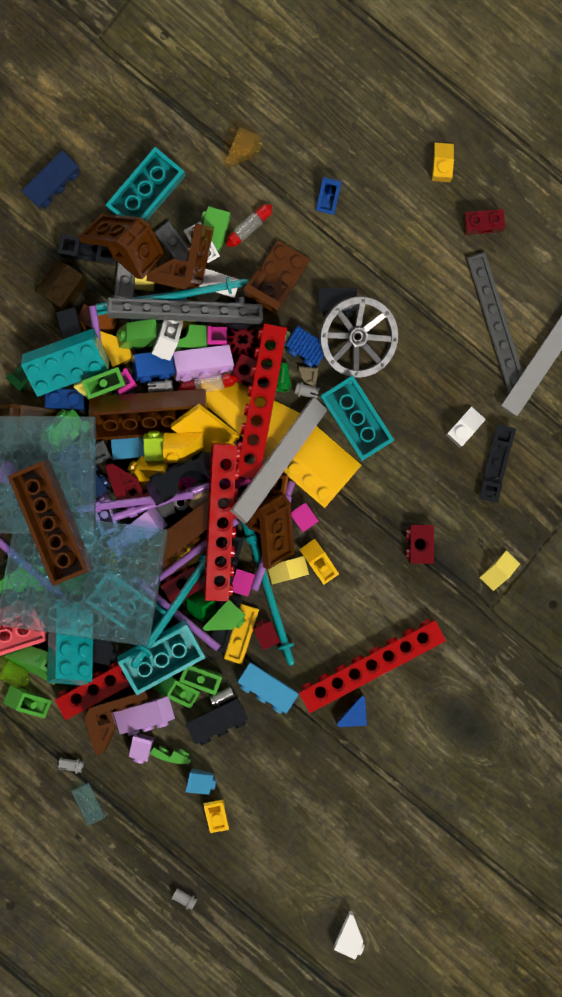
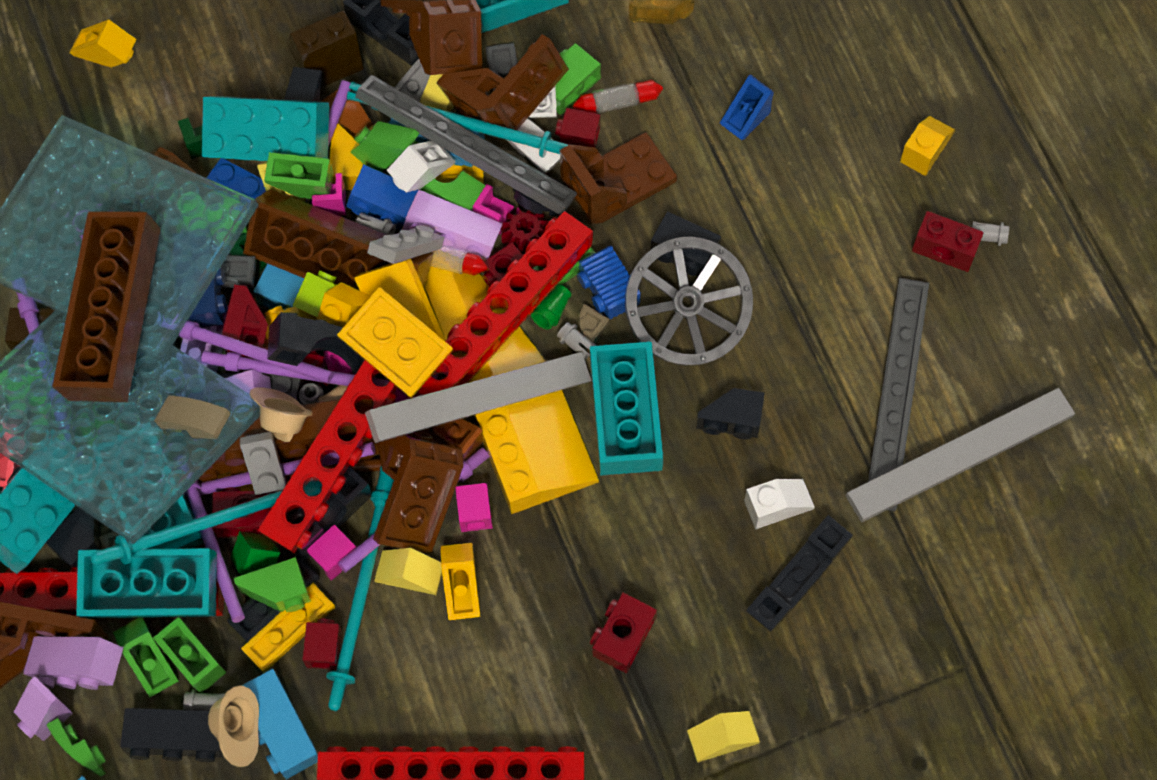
camera: 25 degrees right, 20 degrees down
none -> dark tan slope [154,396,231,439]
none -> tan piece [208,686,259,767]
none -> light grey plate [240,432,287,495]
none -> tan piece [249,387,313,442]
none -> yellow tile [337,287,453,398]
none -> light grey plate [368,225,444,264]
none -> dark red brick [555,108,601,148]
none -> black slope [696,388,765,440]
none -> light grey pin [972,221,1009,246]

